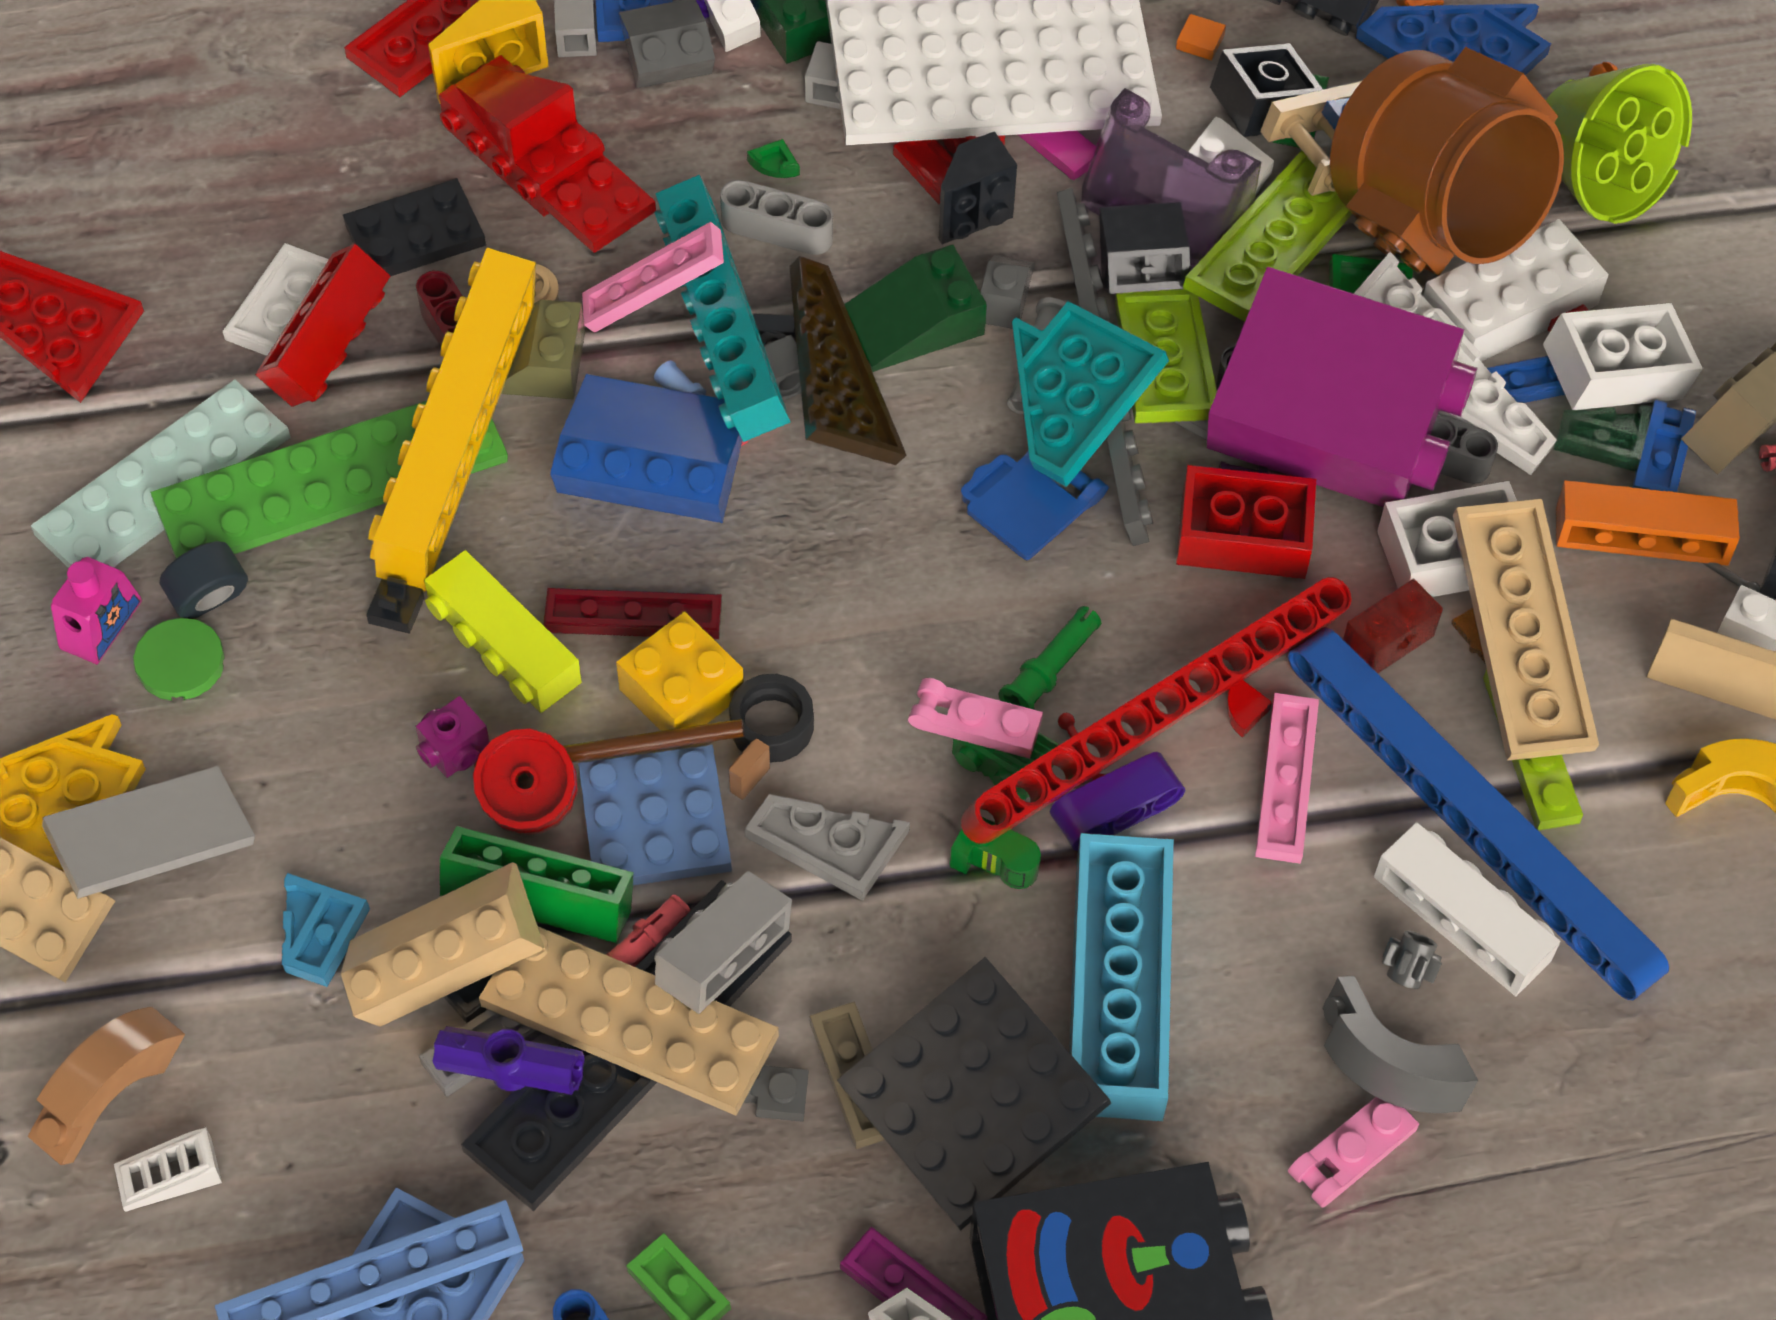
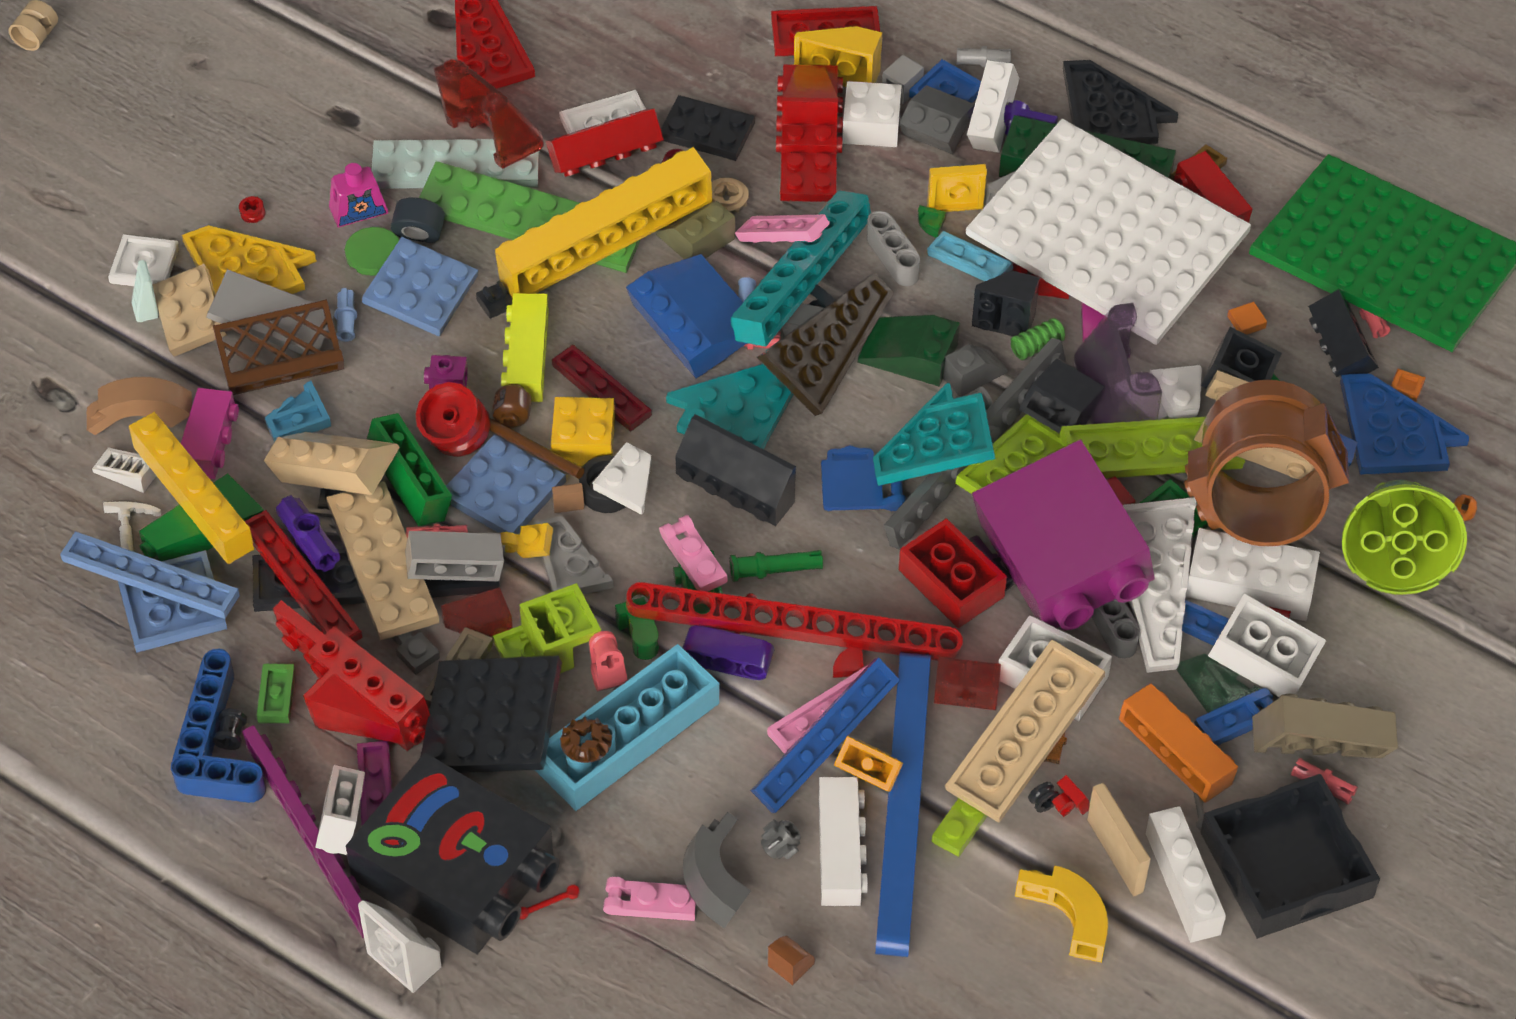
camera: 45 degrees right, 5 degrees down
none -> white piece [103,501,161,552]
none -> yellow brick [129,411,254,564]
none -> green slope [139,473,264,562]
none -> dark pink brick [181,388,239,479]
none -> reddish brown fence [213,299,344,395]
none -> red tile [245,510,363,642]
none -> red wedge [273,600,430,752]
none -> light blue axle [334,288,357,342]
none -> medium blue plate [362,237,478,337]
none -> clear red windscreen [434,59,544,169]
none -> clear red slope [441,587,513,638]
none -> reddish brown head [492,384,532,428]
none -> lime bracket [493,583,601,673]
none -> yellow plate [498,523,553,558]
none -> red hinge [519,885,580,919]
none -> reddish brown gear [560,716,612,763]
none -> coral piece [589,631,628,692]
none -> white wing [593,442,652,515]
none -> teal wing [666,364,794,449]
none -> black slope [675,414,796,526]
none -> blue plate [750,657,900,813]
none -> dark orange brick [768,936,815,986]
none -> light orange slope [834,736,903,792]
none -> white brick [842,81,902,147]
none -> yellow tile [927,164,987,212]
none -> medium azure tile [927,231,1013,281]
none -> bright green piece [1011,318,1065,360]
none -> black bush [1028,782,1059,813]
none -> red tile [1052,775,1090,817]

